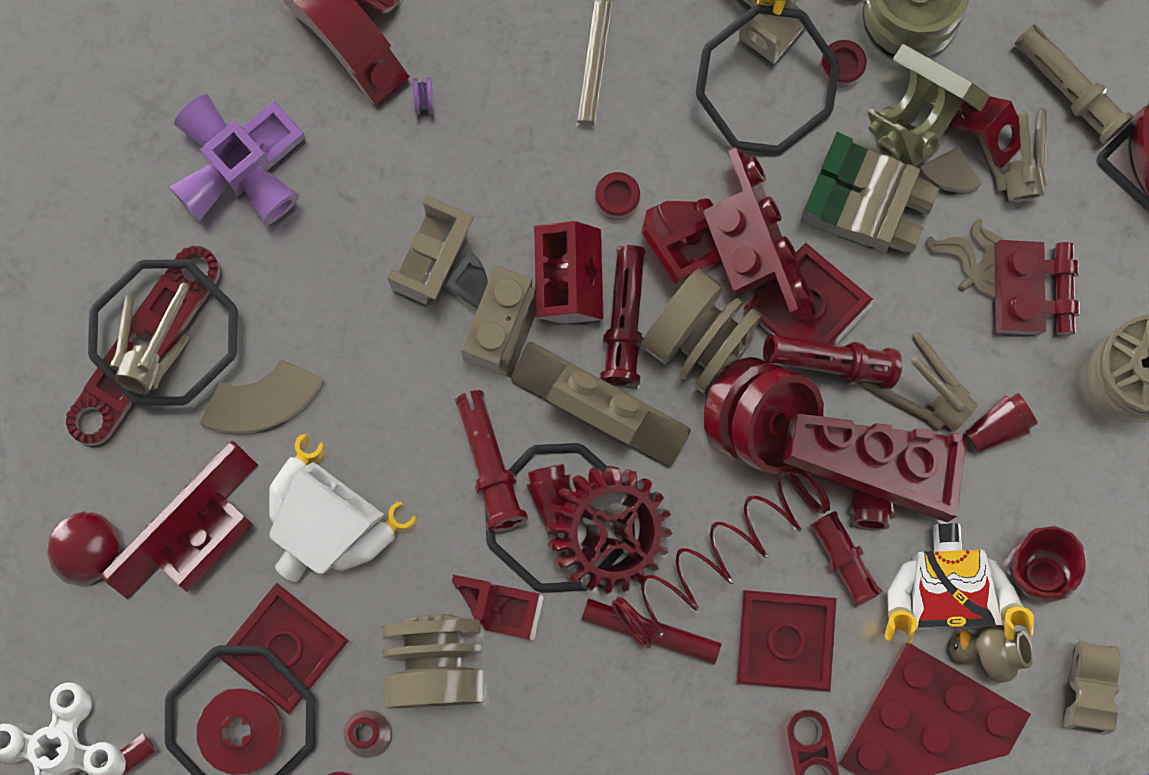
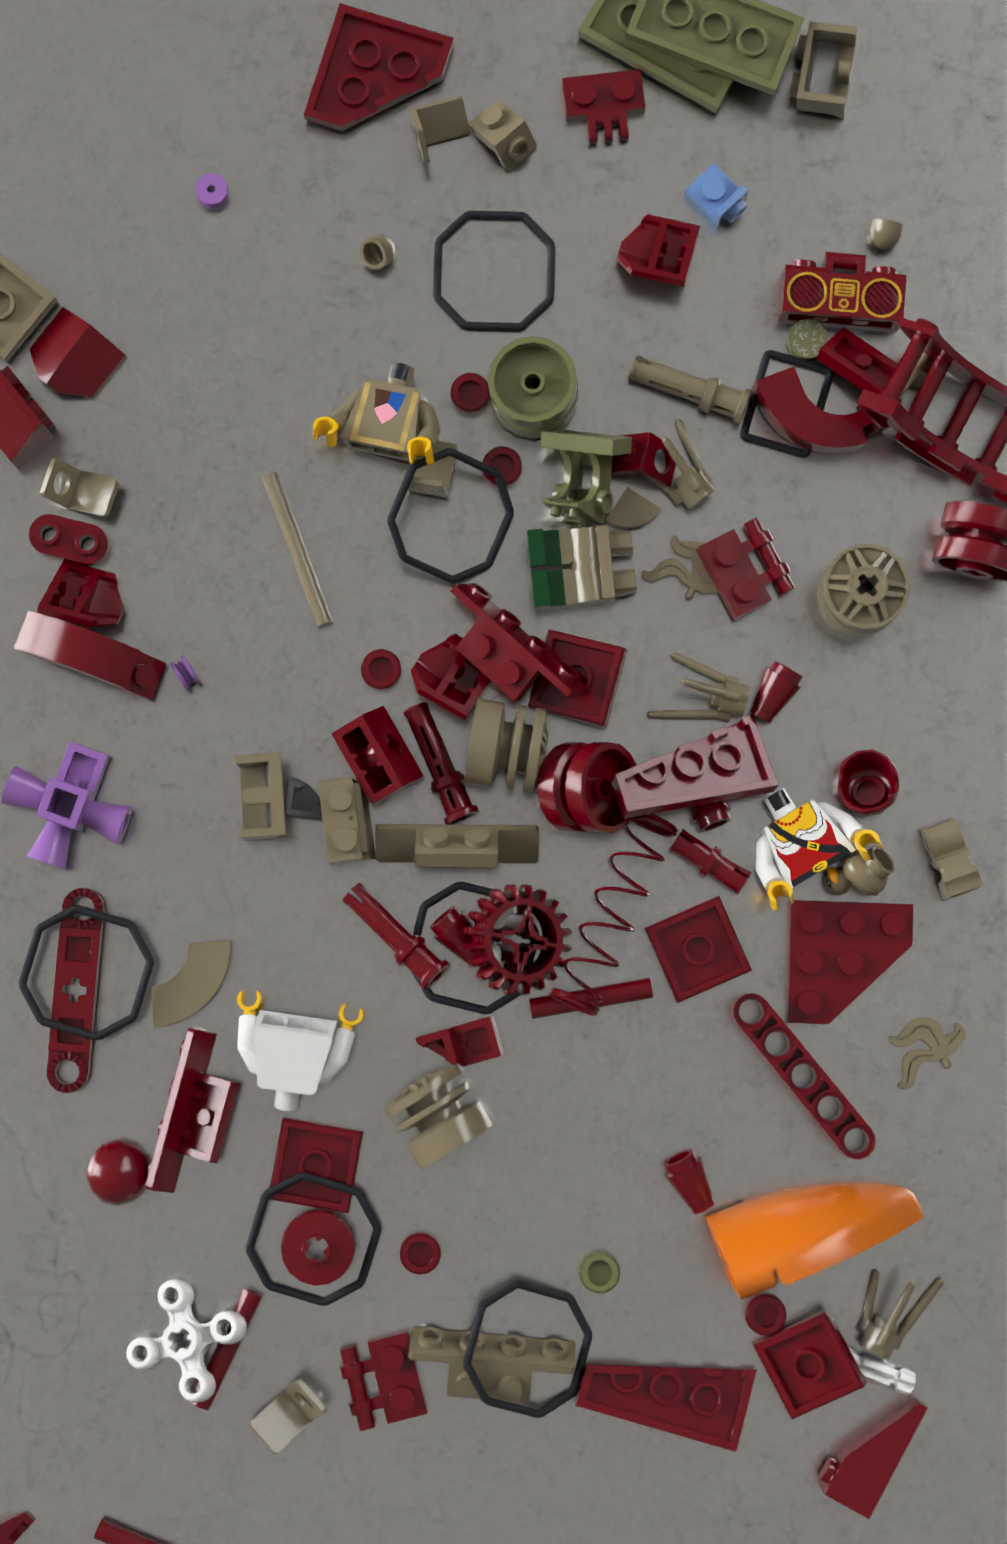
camera: 25 degrees left, 5 degrees up
dark tan plant [110,283,189,394] -> none
cone [343,710,391,758] -> none
dark red pin [763,333,902,389] -> none

